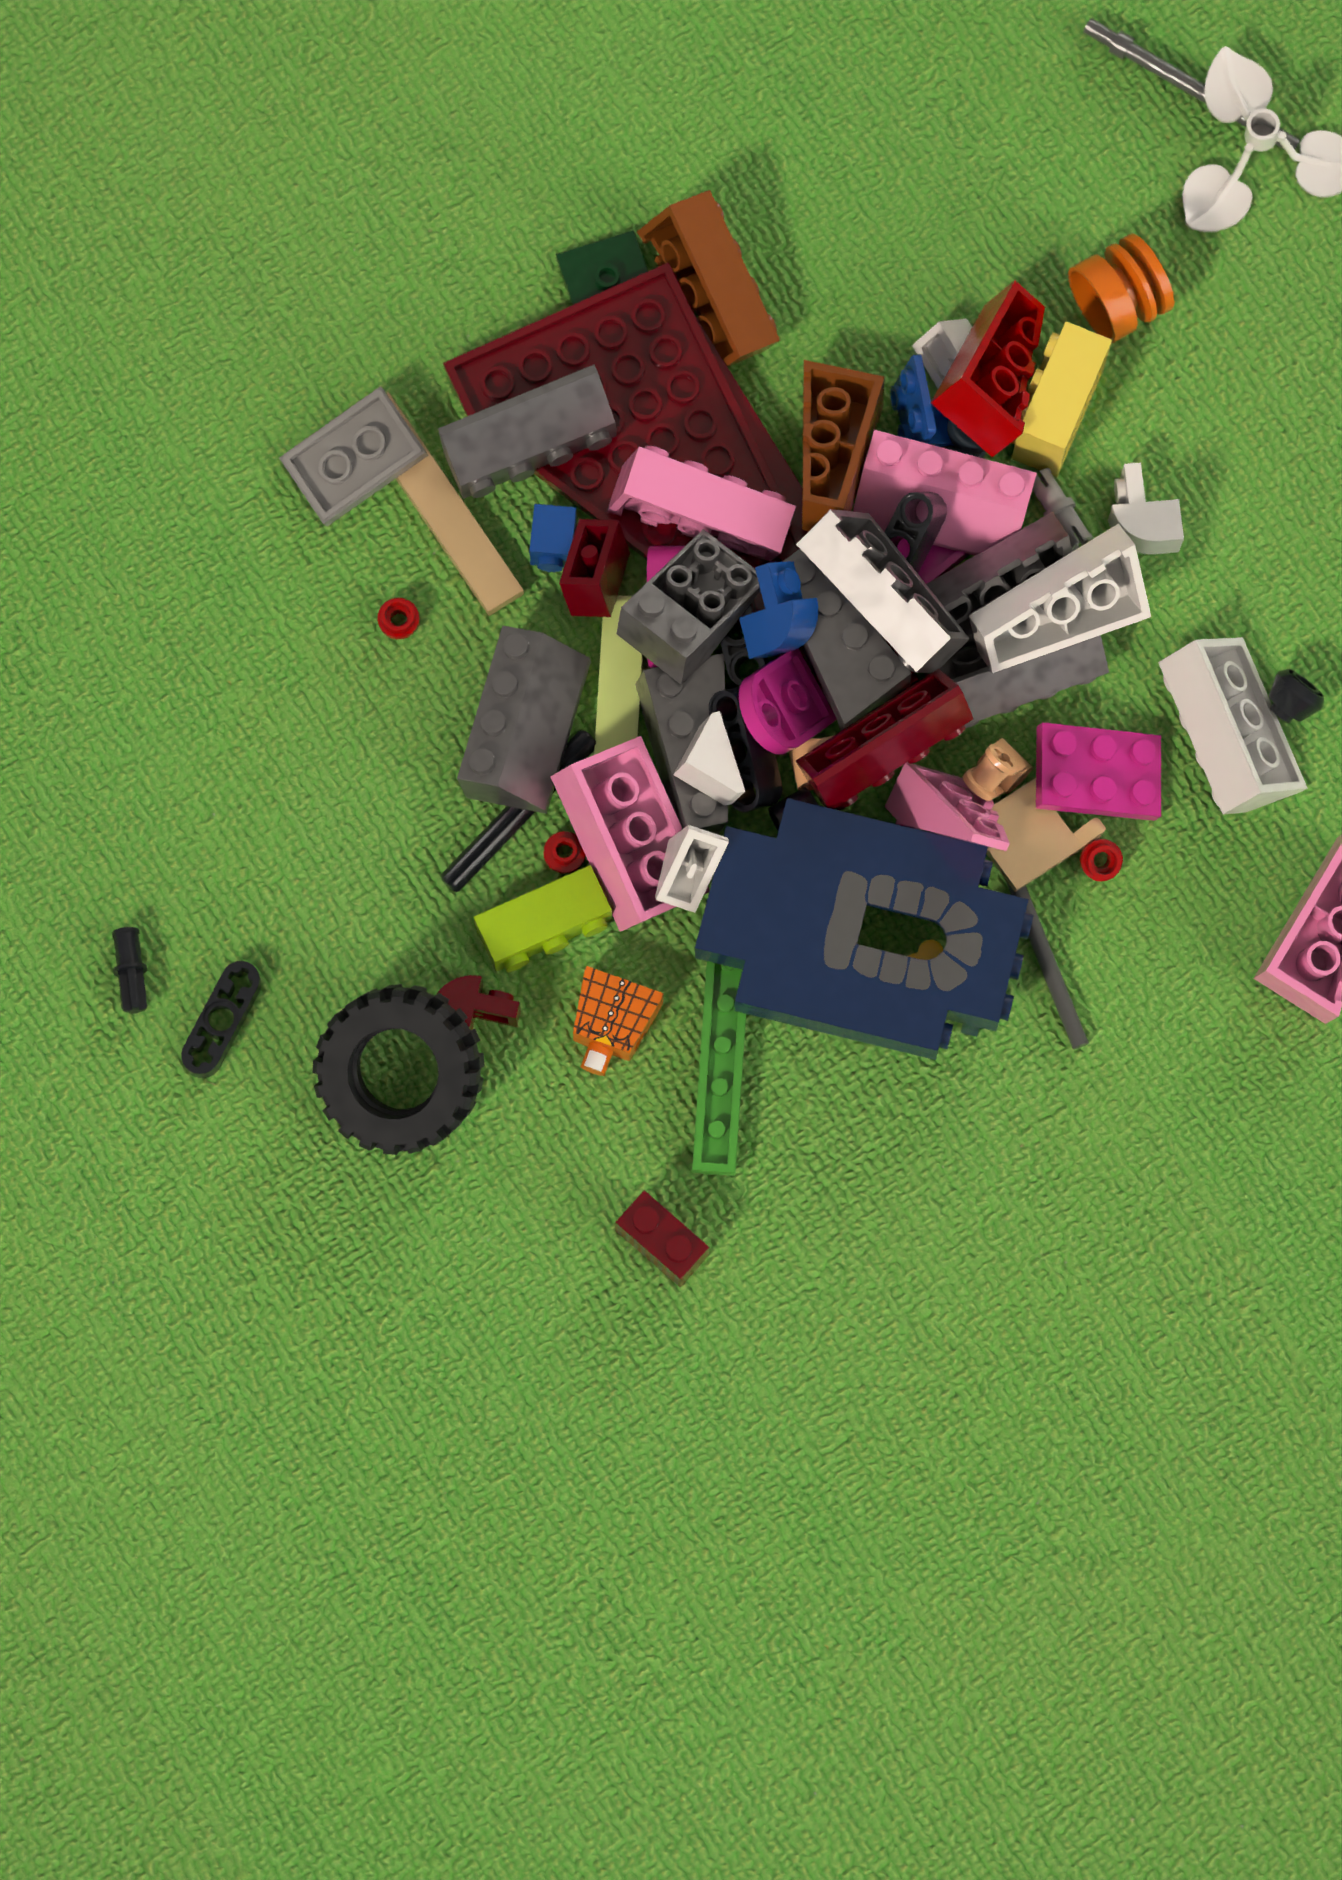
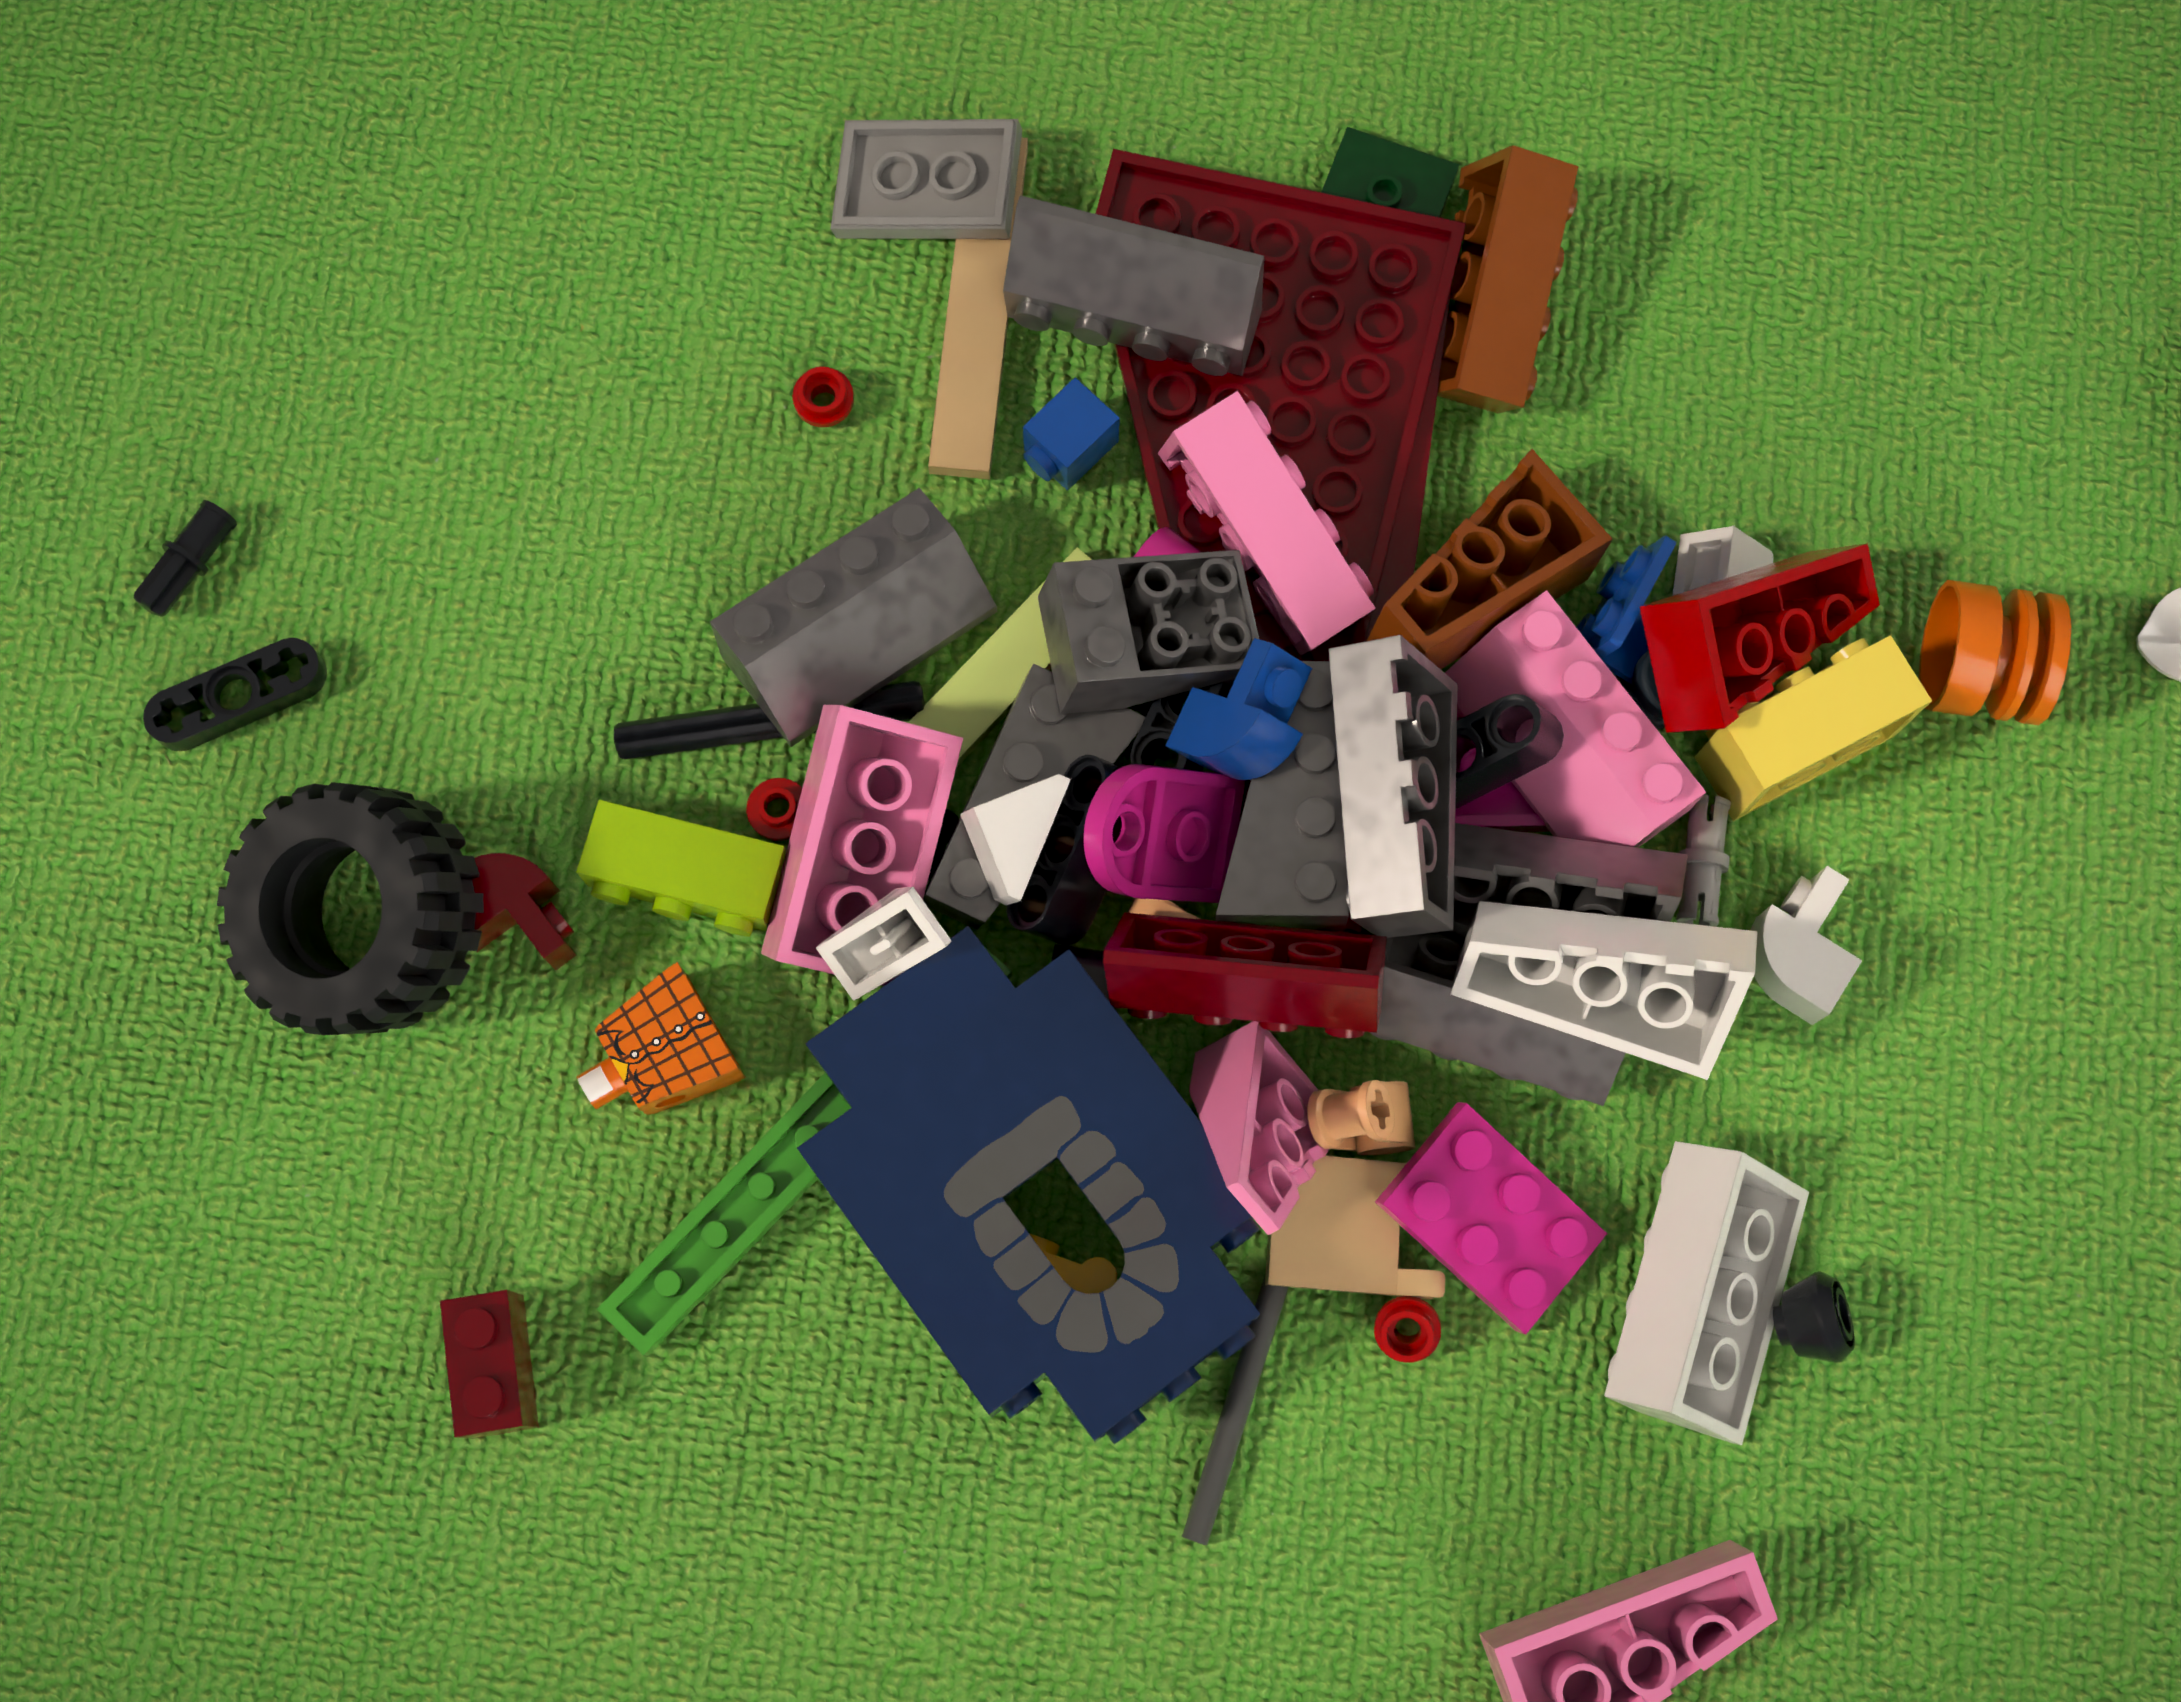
camera: 40 degrees right, 0 degrees up
dark red brick [559,519,630,617] -> none

